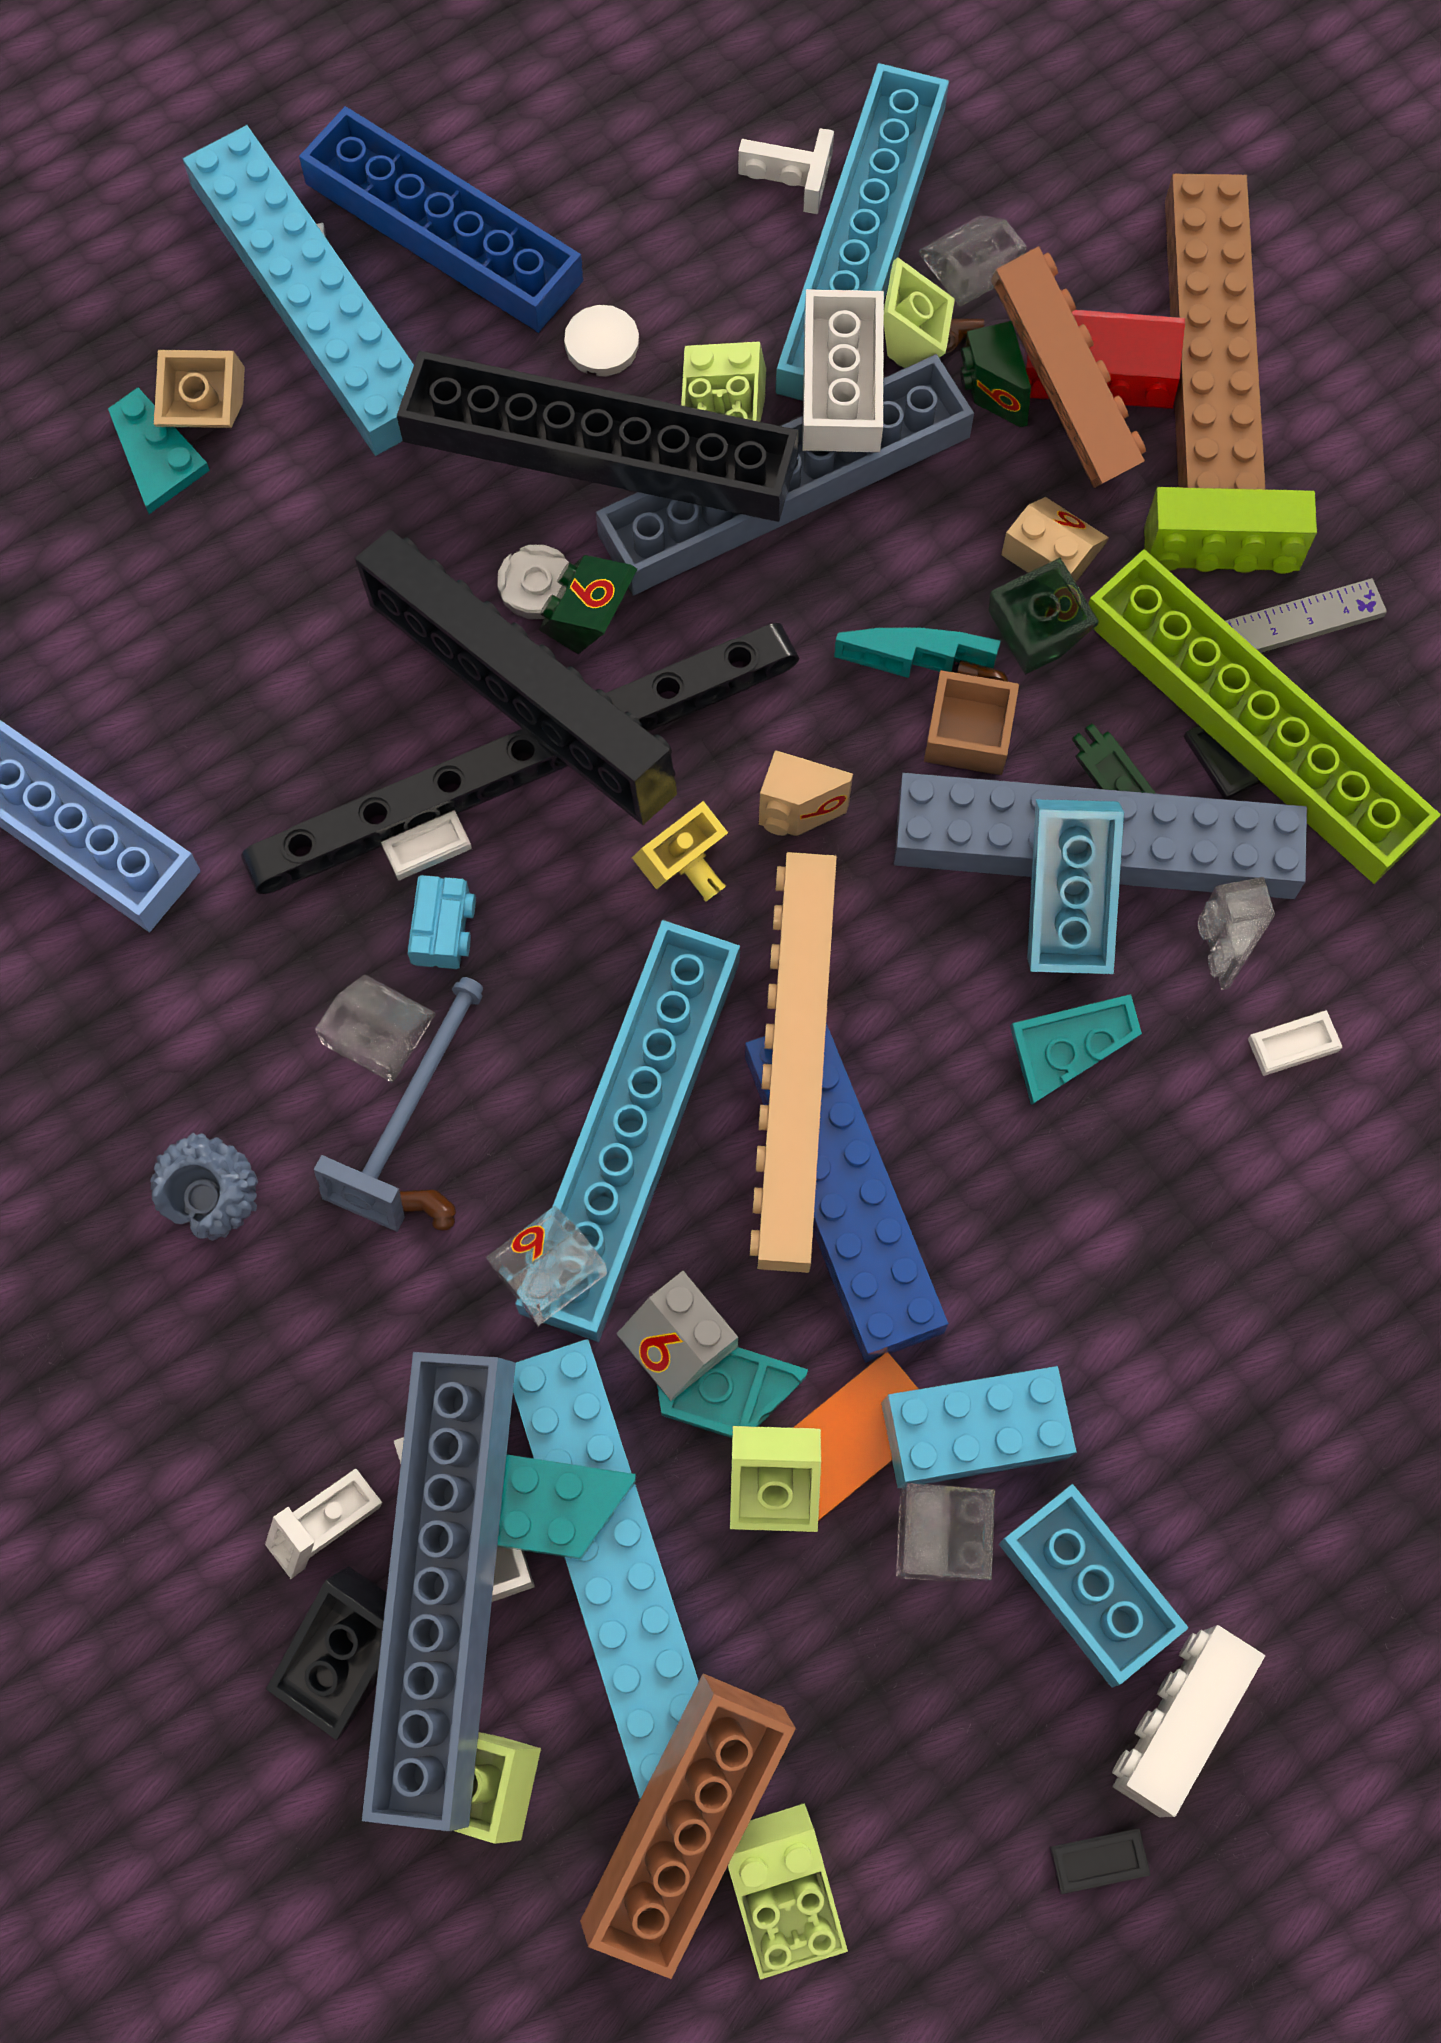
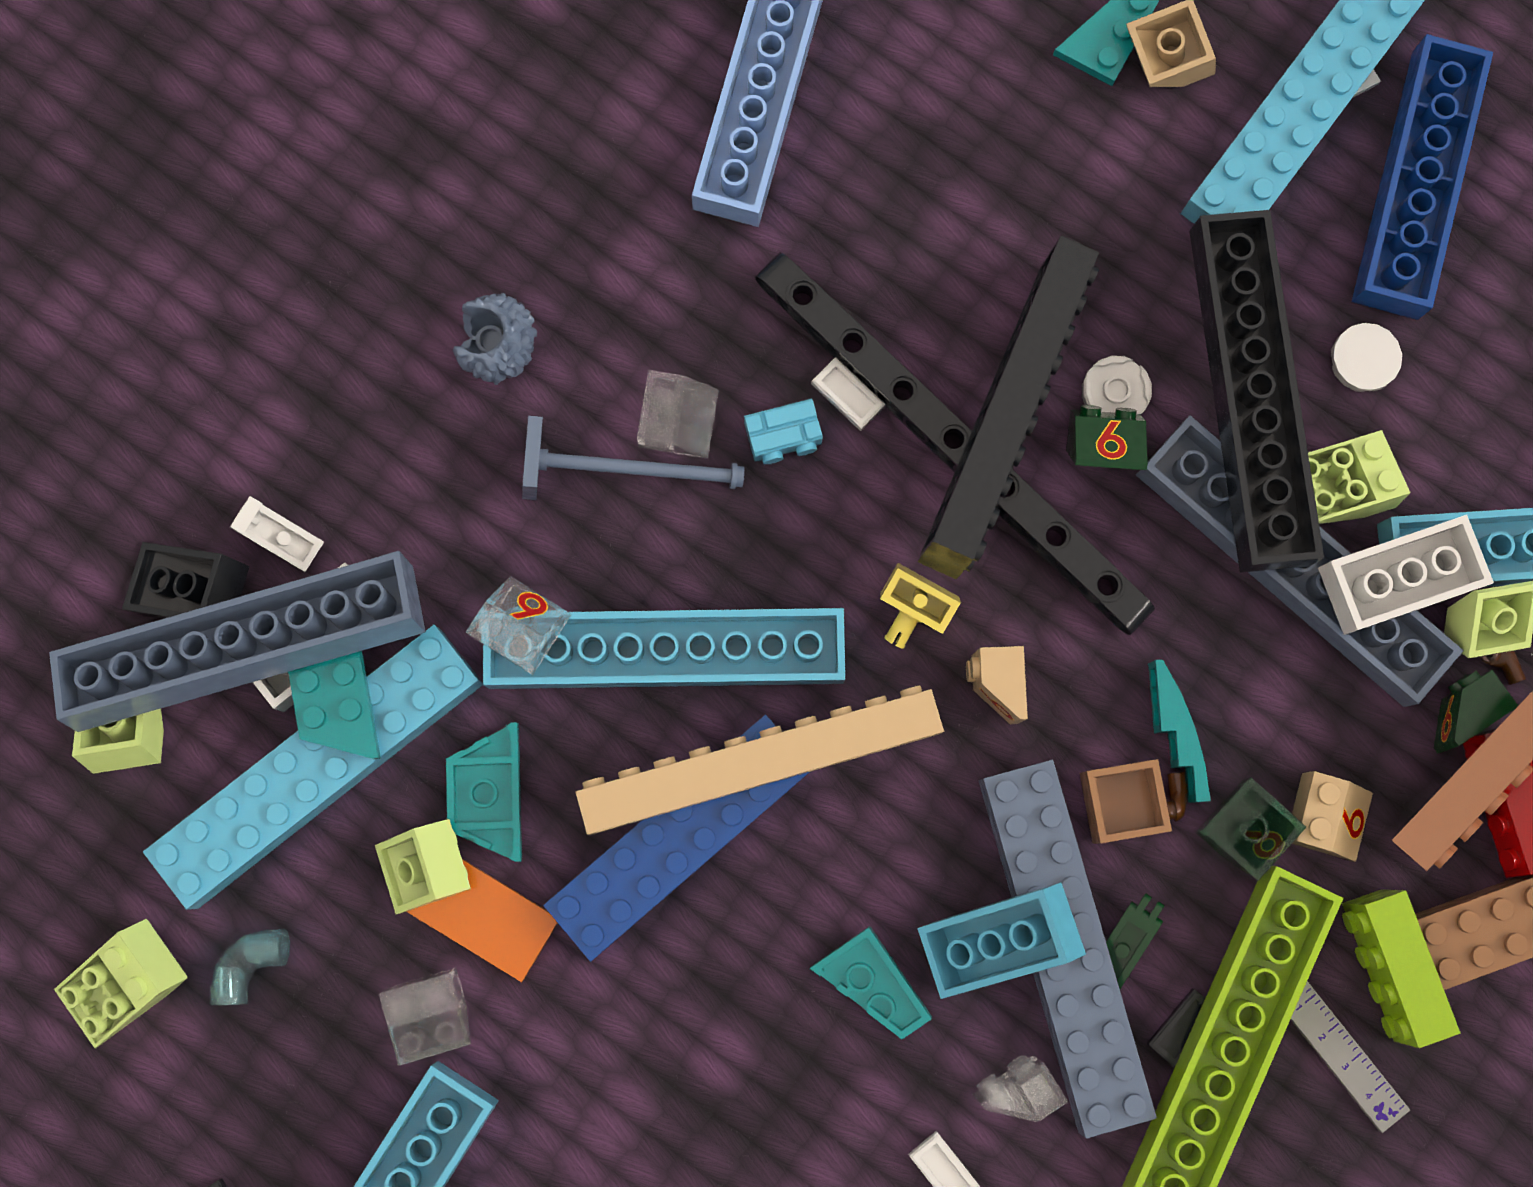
camera: 65 degrees right, 10 degrees up
reddish brown arm [400,1189,456,1231] -> none
nougat brick [580,1674,796,1979] -> none
light grey slope [617,1271,738,1401] -> none
medium azure brick [881,1366,1077,1488] -> none
none -> clear light blue cylinder [210,929,290,1005]

